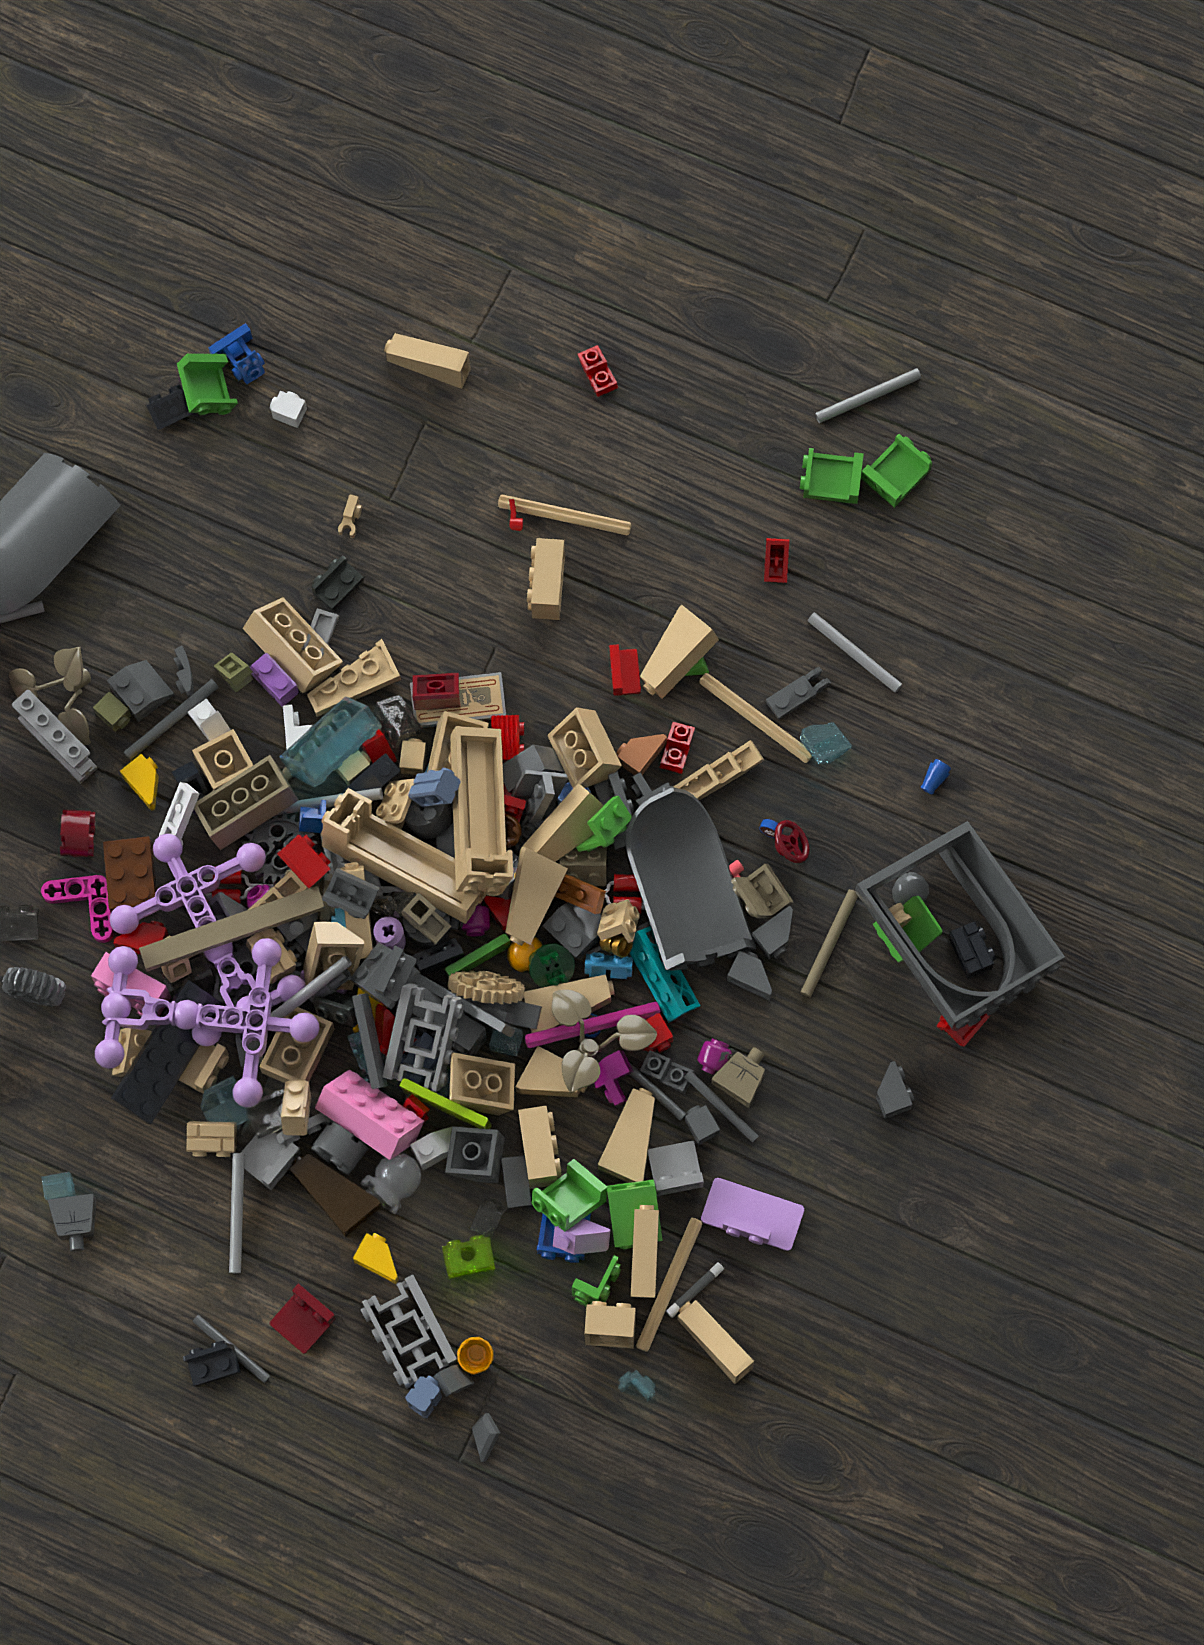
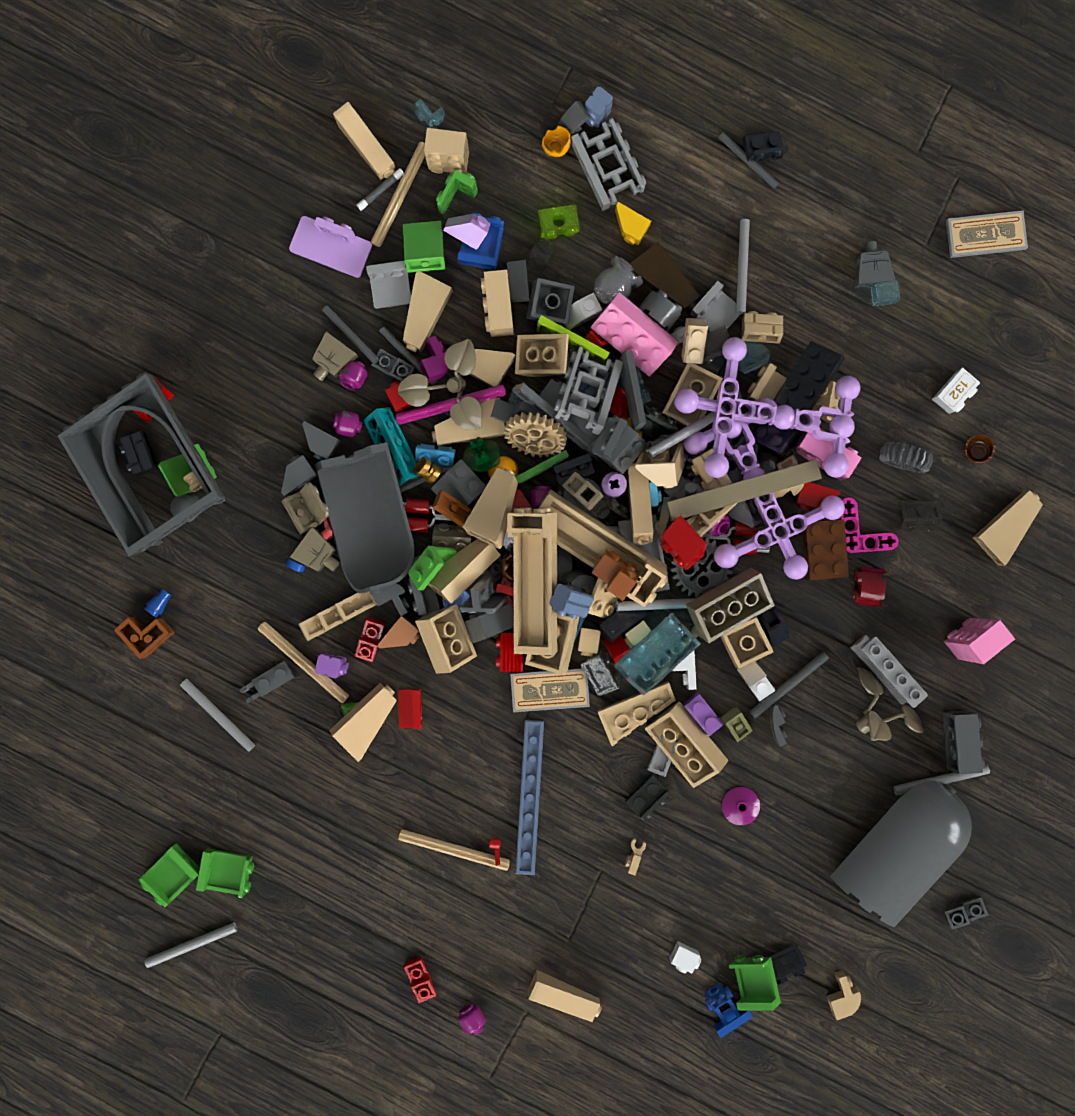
camera: 175 degrees right, 15 degrees up
olive brick [93,692,131,732] -> none
dark grey slope [107,660,174,722] -> none
yellow slope [120,754,159,811] -> none
white plate [159,782,199,846] -> none
dark red bracket [269,1283,336,1354] -> none
blue panel [299,800,326,833] -> none
dark grey bracket [322,868,380,919] -> none
dark red slope [412,673,461,710] -> none
dark grey piece [472,1413,500,1462] -> none
tan brick [527,538,565,620] -> none
bright green panel [532,1159,607,1232] -> none
tan bracket [597,899,640,943] -> none
tan slope [631,1205,659,1298] -> none
dark grey brick [685,1105,720,1145] -> none
red slope [764,538,789,583] -> none
dark red piece [775,820,809,863] -> none
clear light blue slope [800,722,852,764] -> none
dark tan piece [800,889,858,998] -> none
dark grey slope [876,1061,914,1119] -> none
none -> dark orange brick [114,617,175,659]
none -> dark tan torso [290,528,340,572]
none -> medium lavender brick [315,652,349,679]
none -> magenta head [333,410,362,437]
none -> magenta head [458,1004,486,1035]
none -> sand blue tile [516,720,544,875]
none -> dark orange brick [591,549,638,601]
none -> magenta dish [722,787,760,825]
none -> tan brick [826,970,861,1020]

